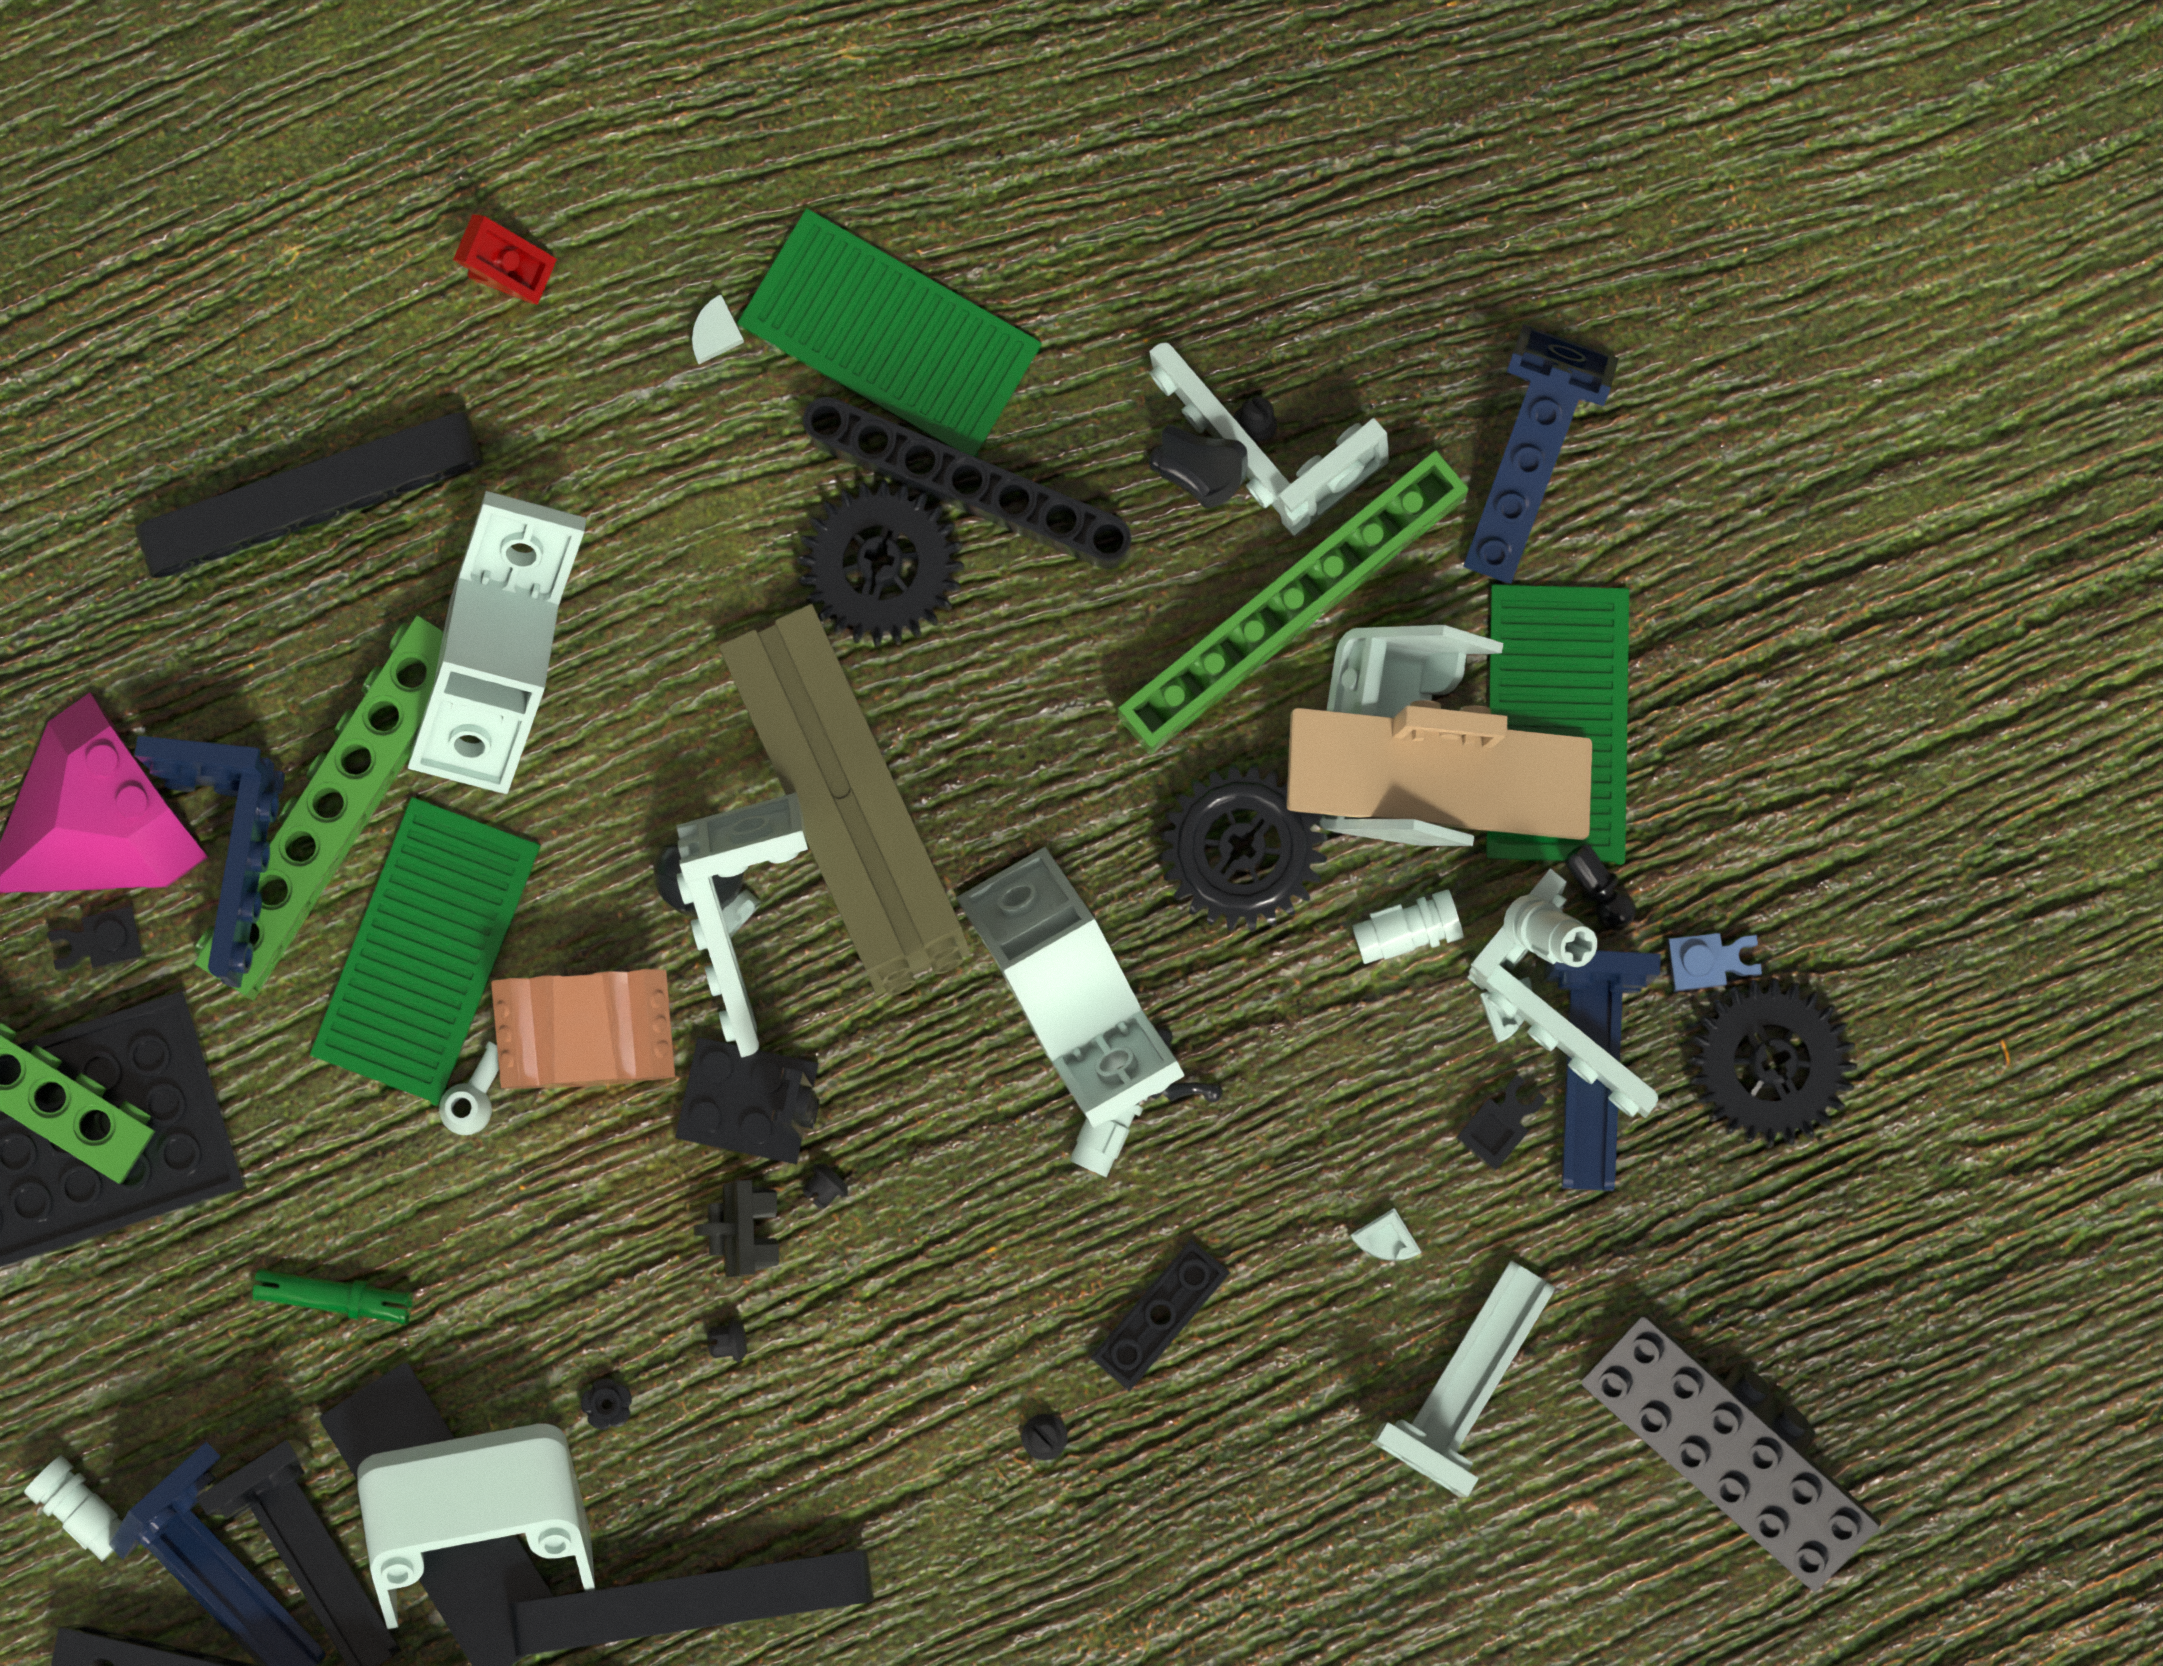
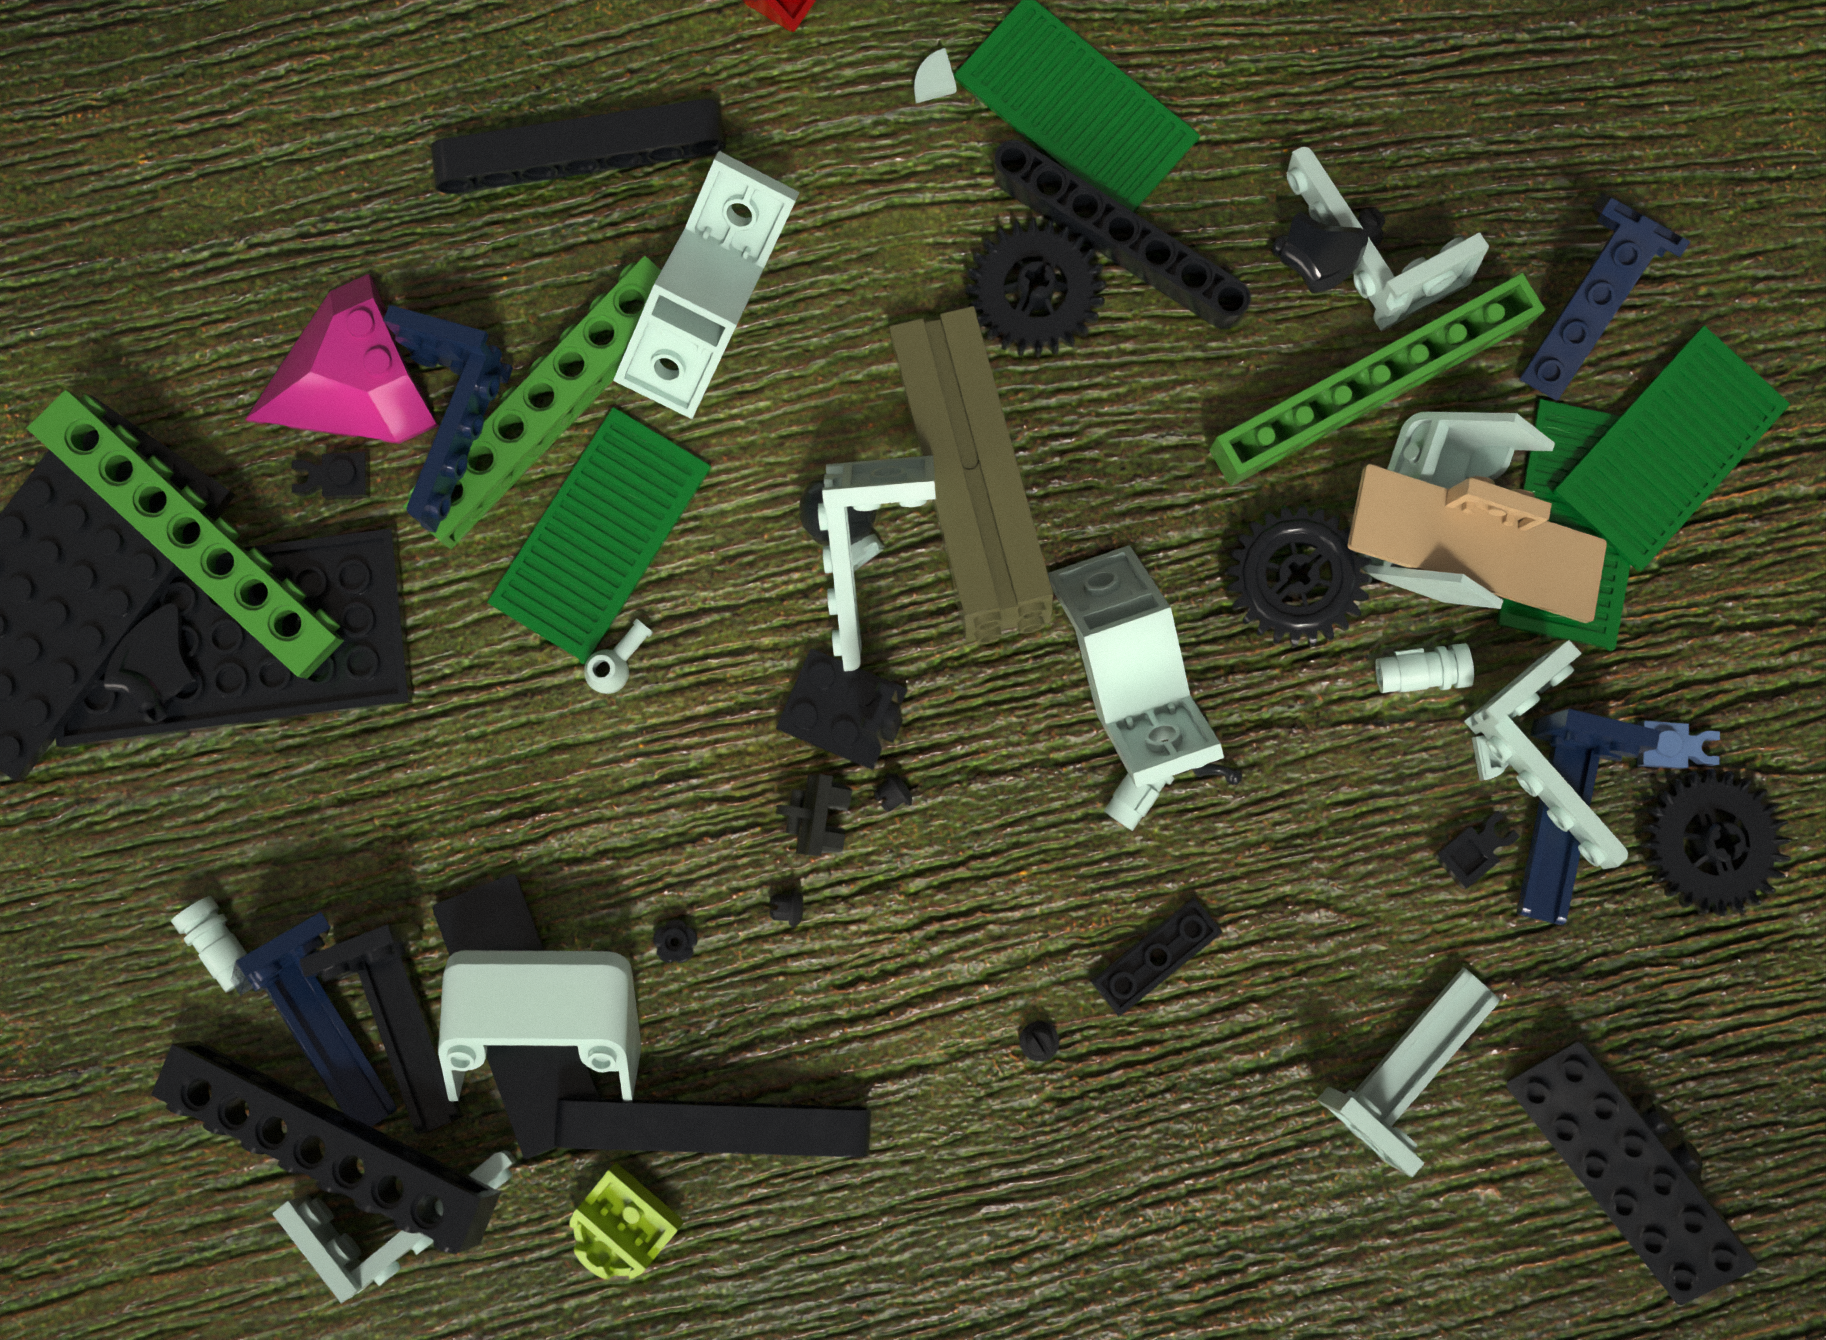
camera: 15 degrees right, 0 degrees up
green pin [252,1268,413,1325] -> none
nougat slope [491,969,675,1089] -> none
light aqua tile [1350,1208,1422,1261] -> none
light aqua axle [1504,895,1597,967] -> none
black axle [1565,844,1636,930] -> none
none -> green window [1552,325,1790,572]

